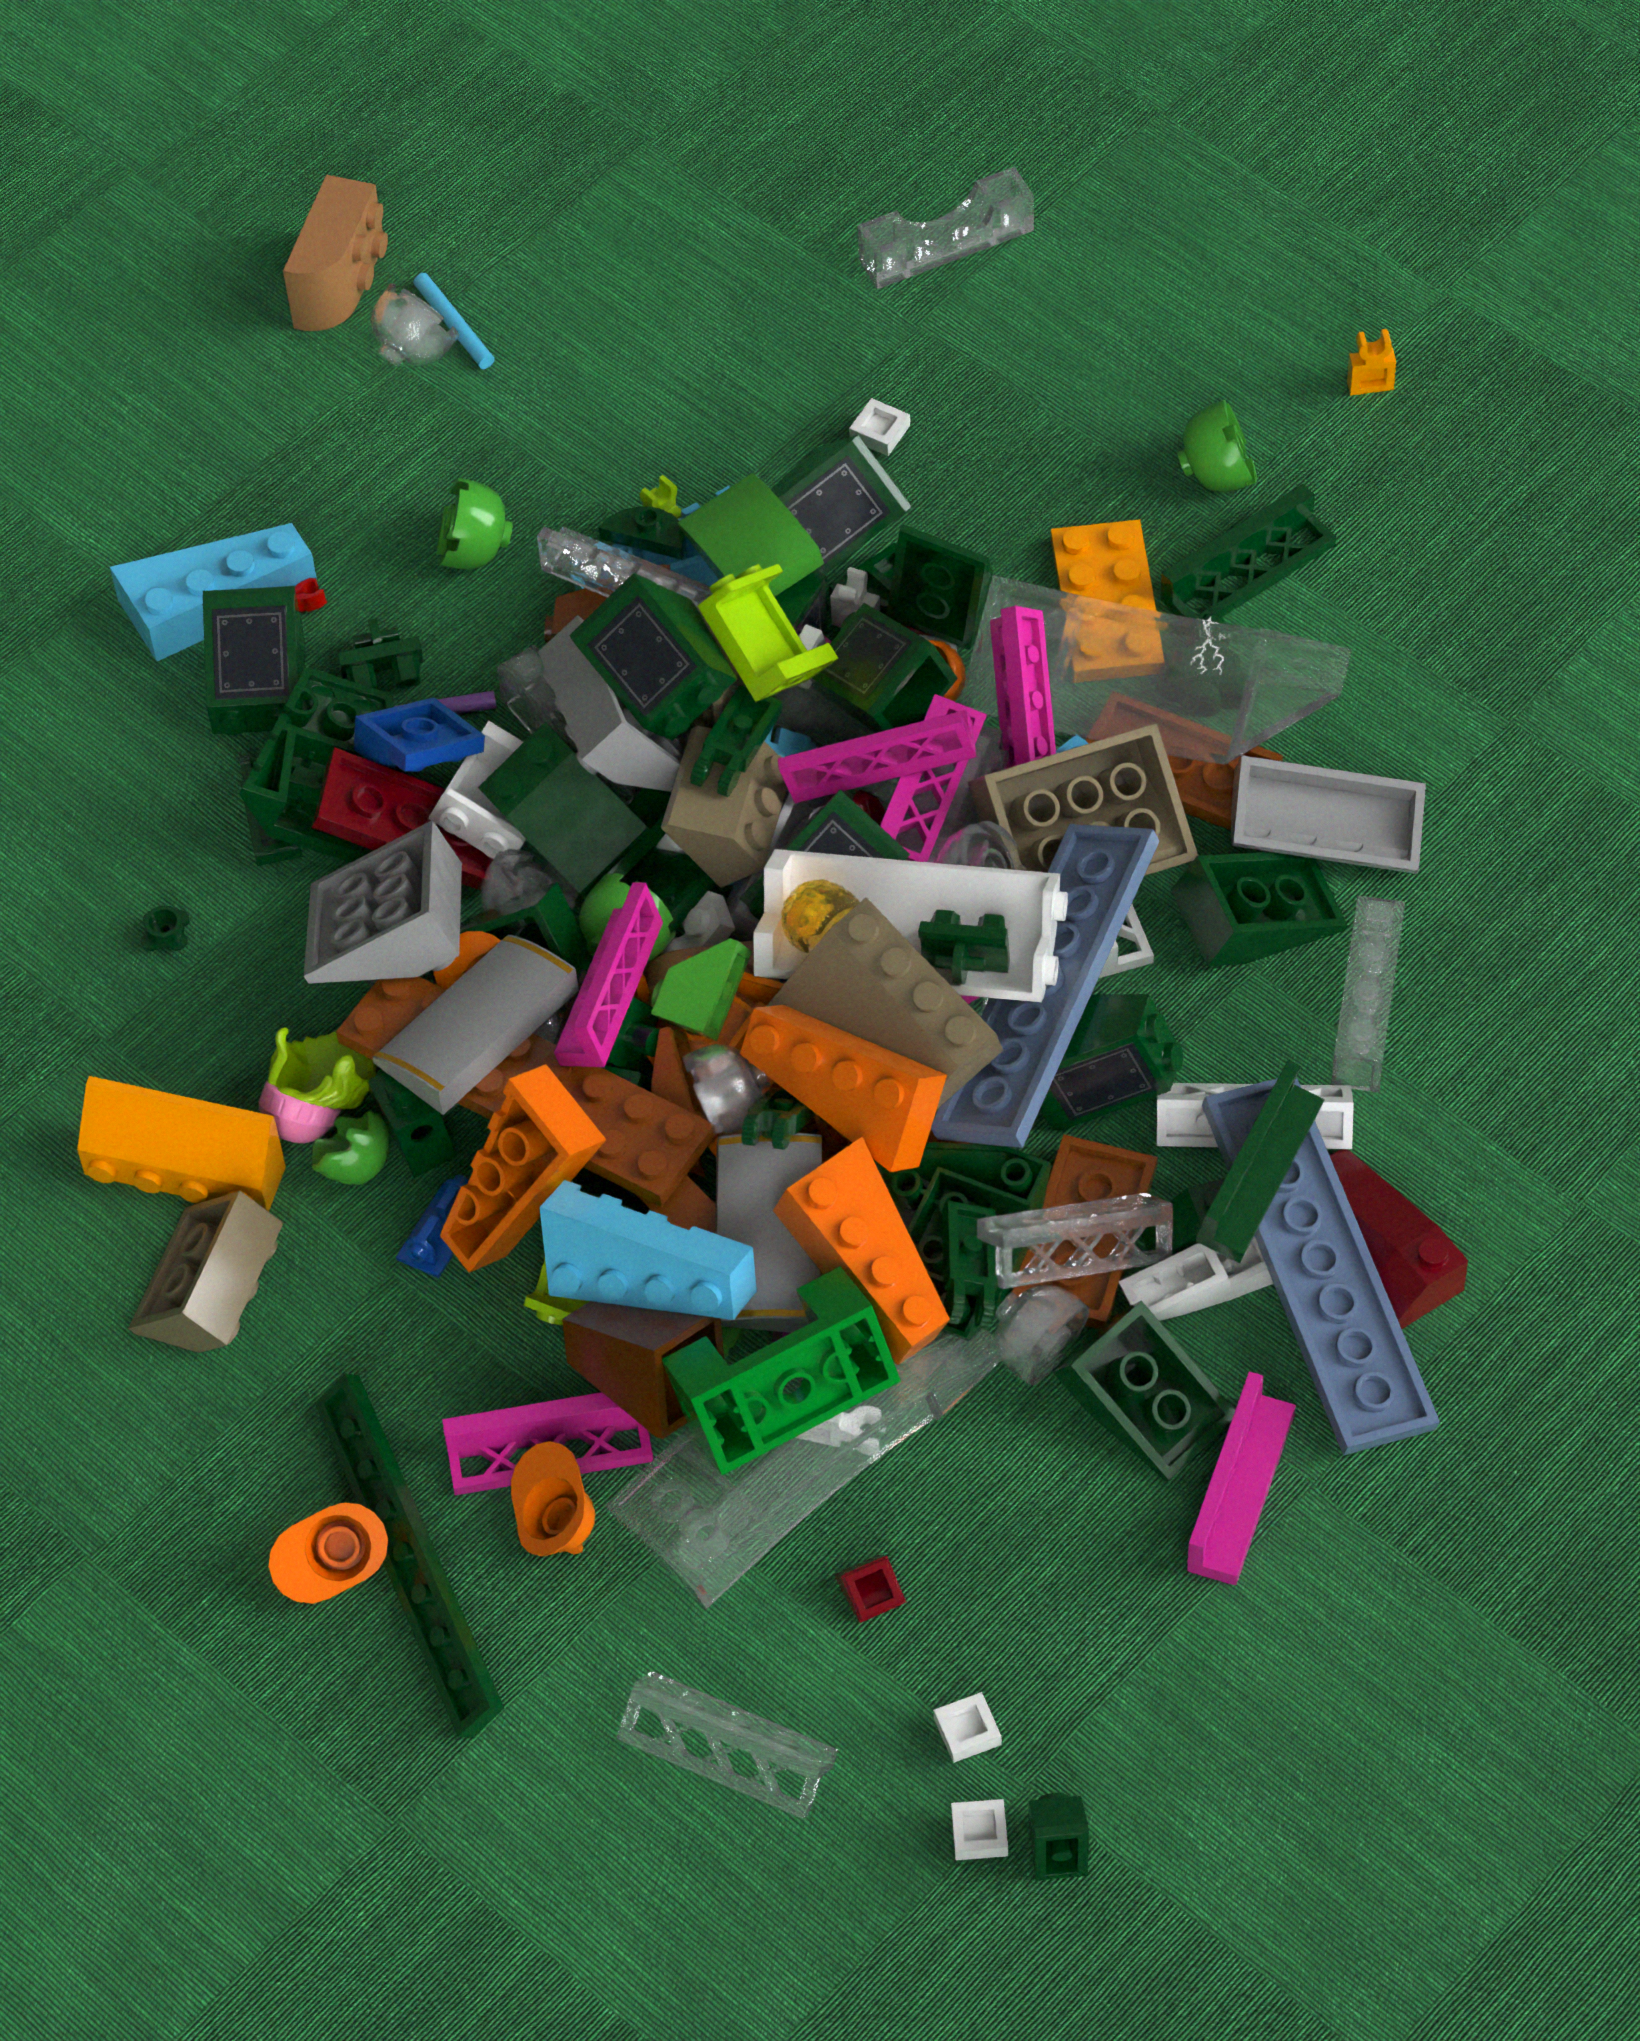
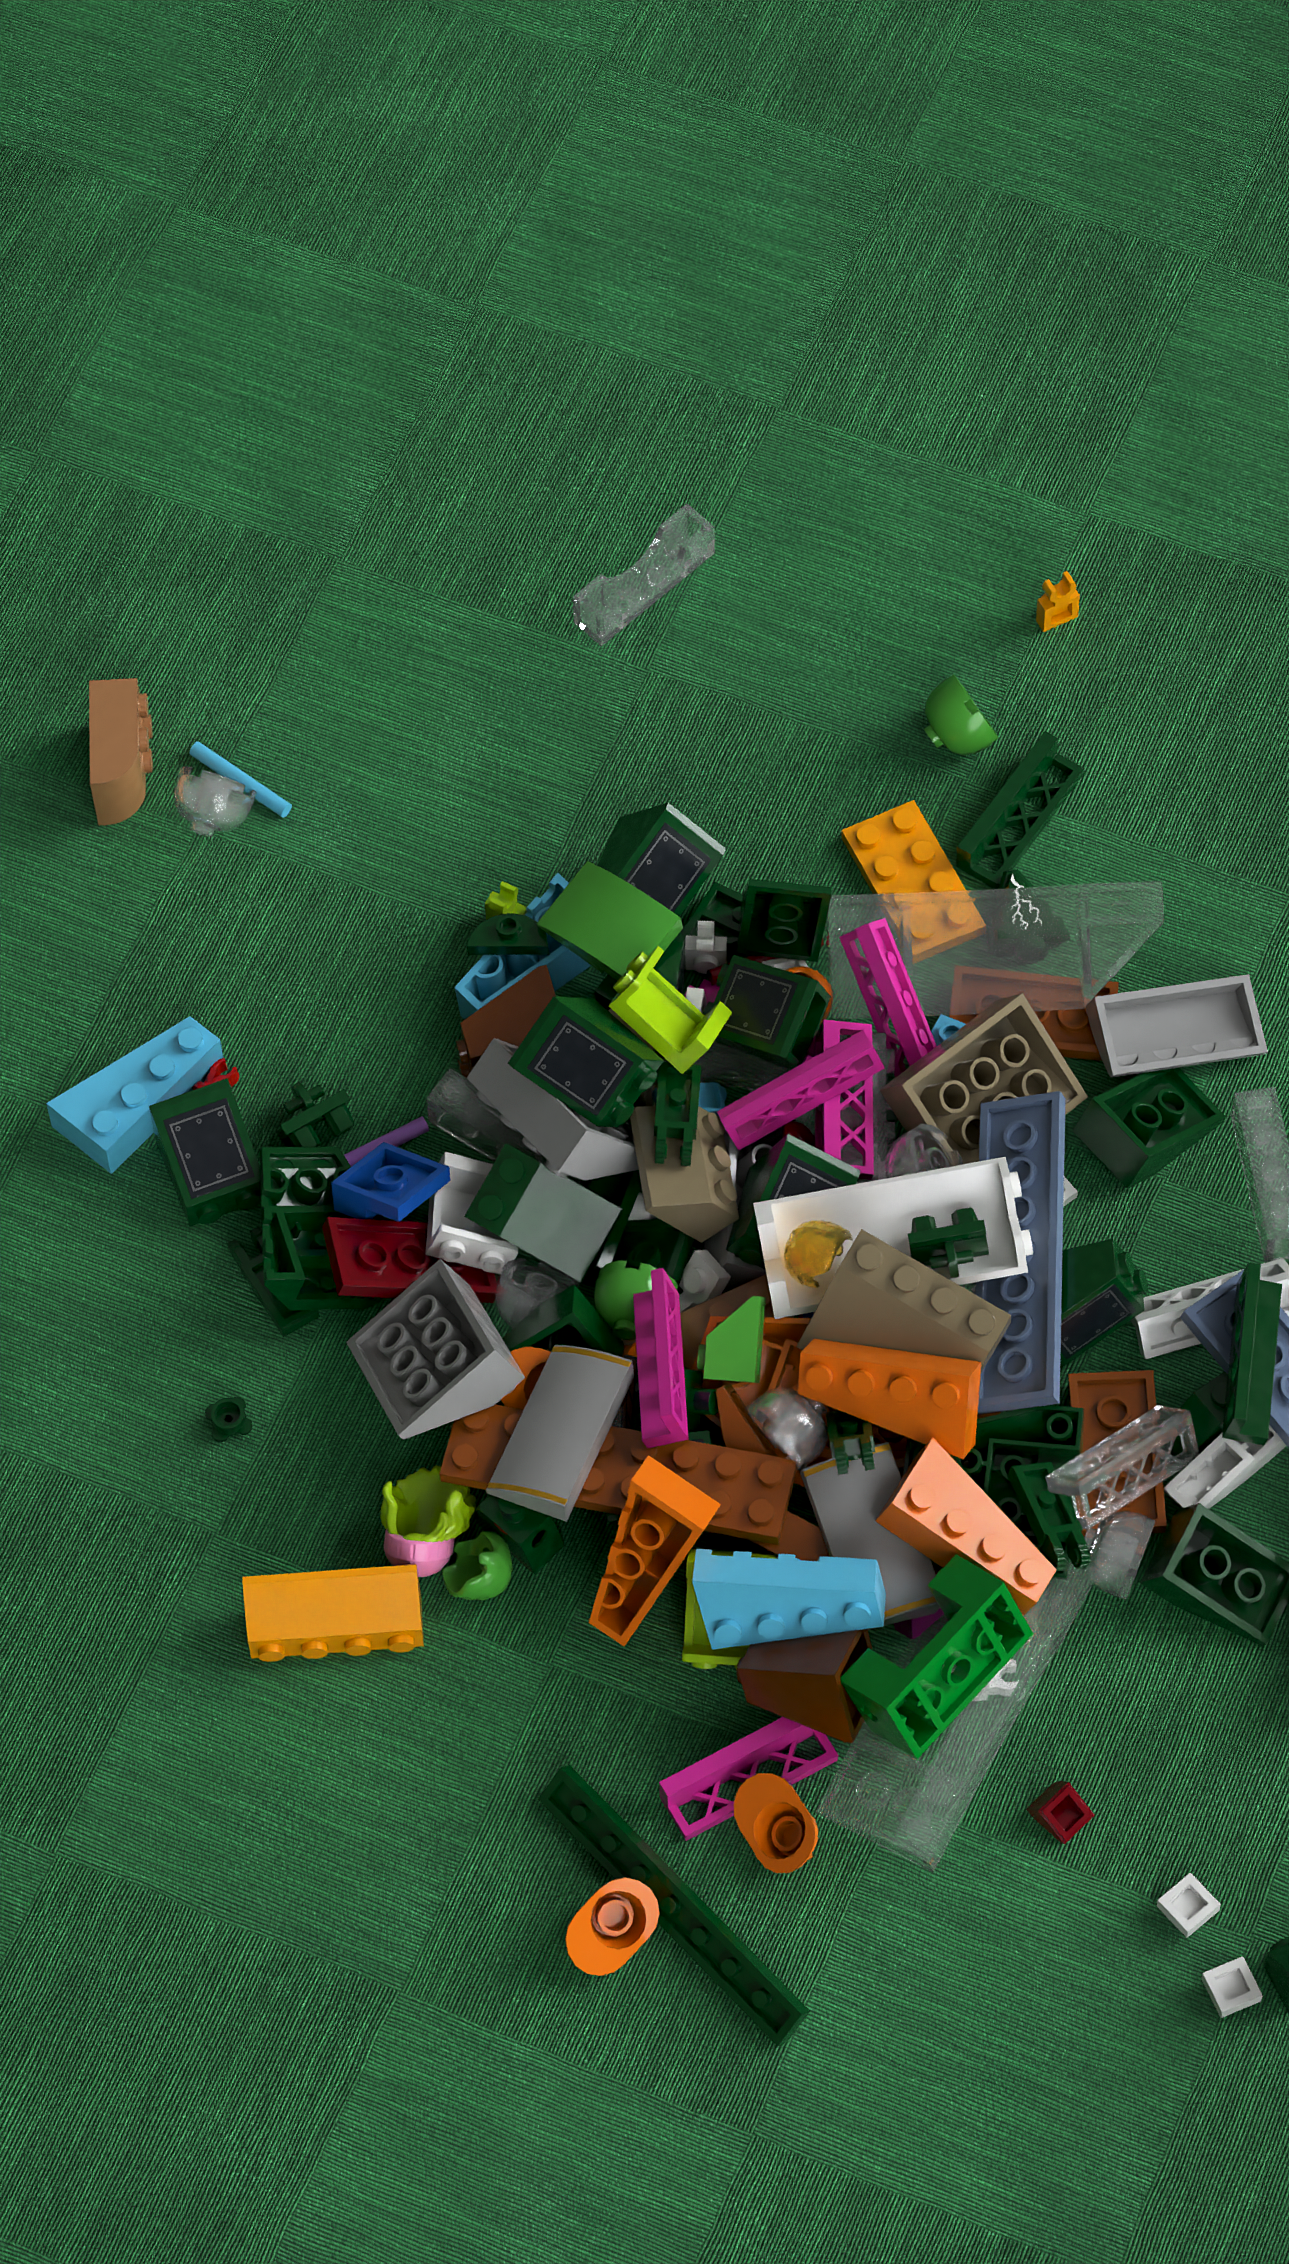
camera: 20 degrees left, 5 degrees up
dark tan slope [128,1191,283,1353] -> none
blue hinge [396,1175,469,1279] -> none
bright green cylinder [437,478,513,570] -> none
clear fence [537,526,712,619] -> none
clear fence [616,1671,838,1819] -> none
white plate [849,398,910,456] -> none

